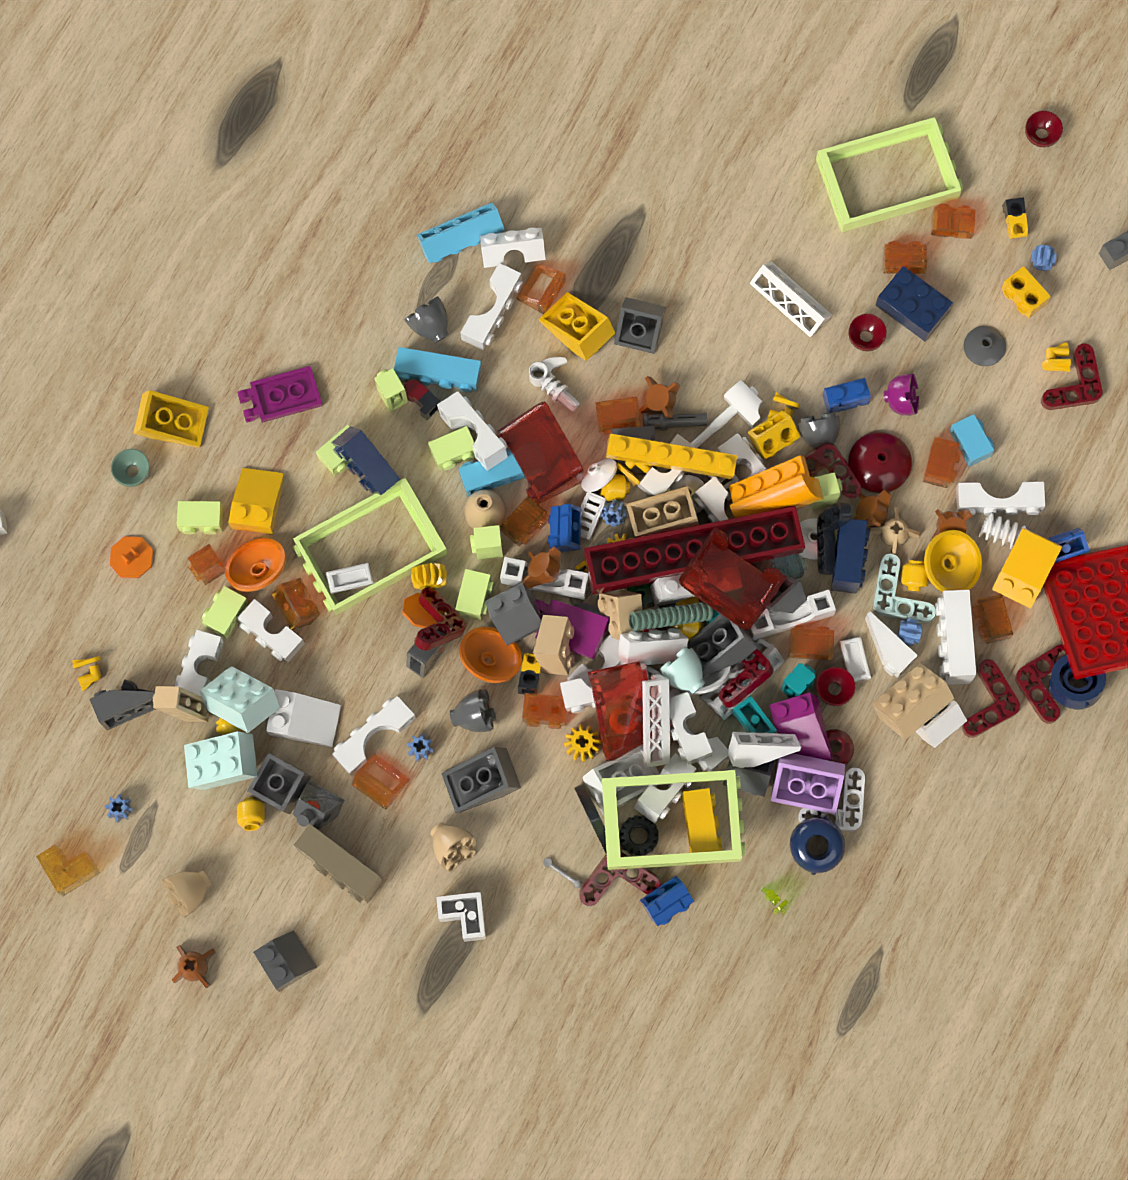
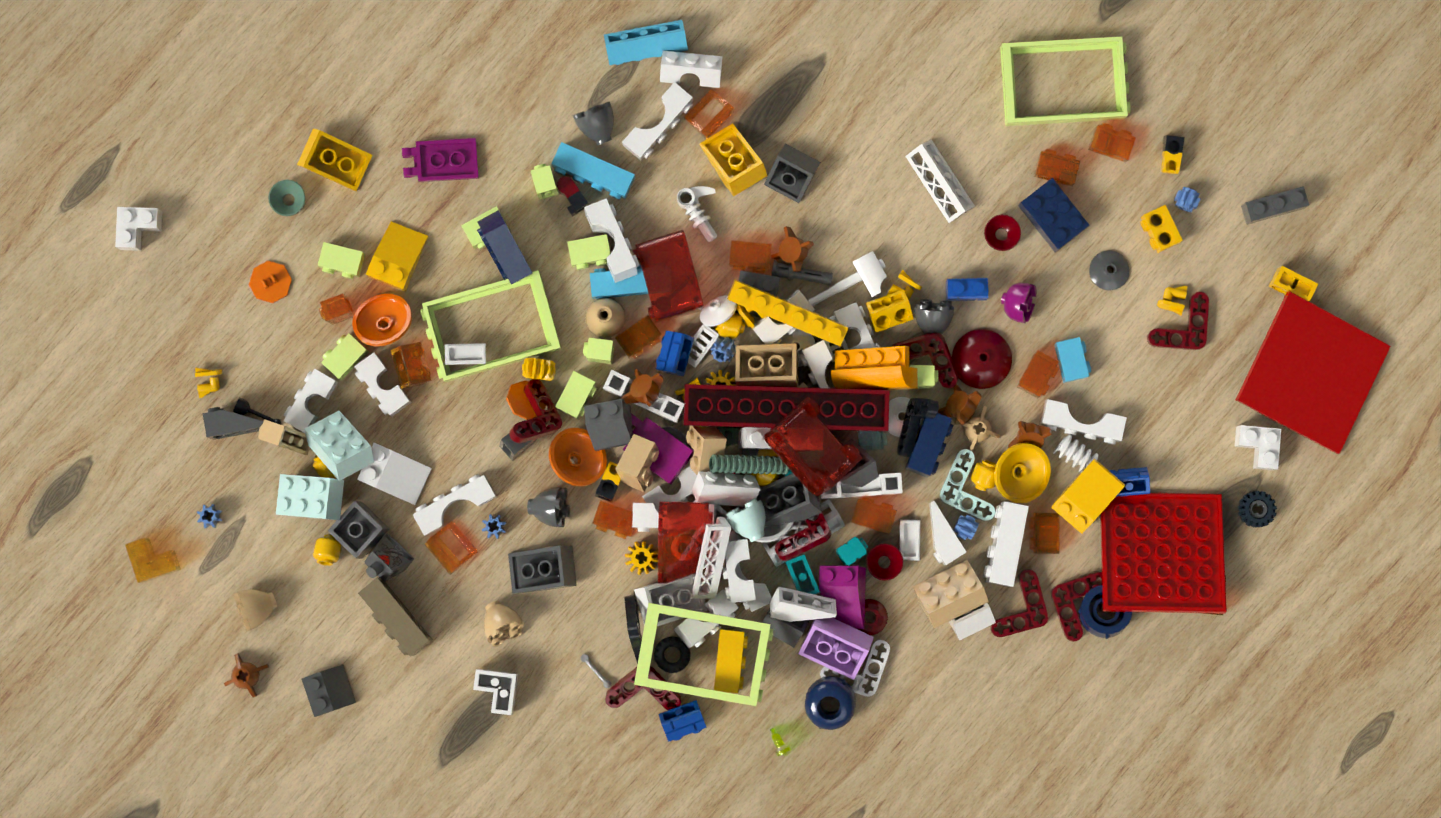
camera: 10 degrees right, 10 degrees up
dark red piece [1025,110,1063,148] -> none

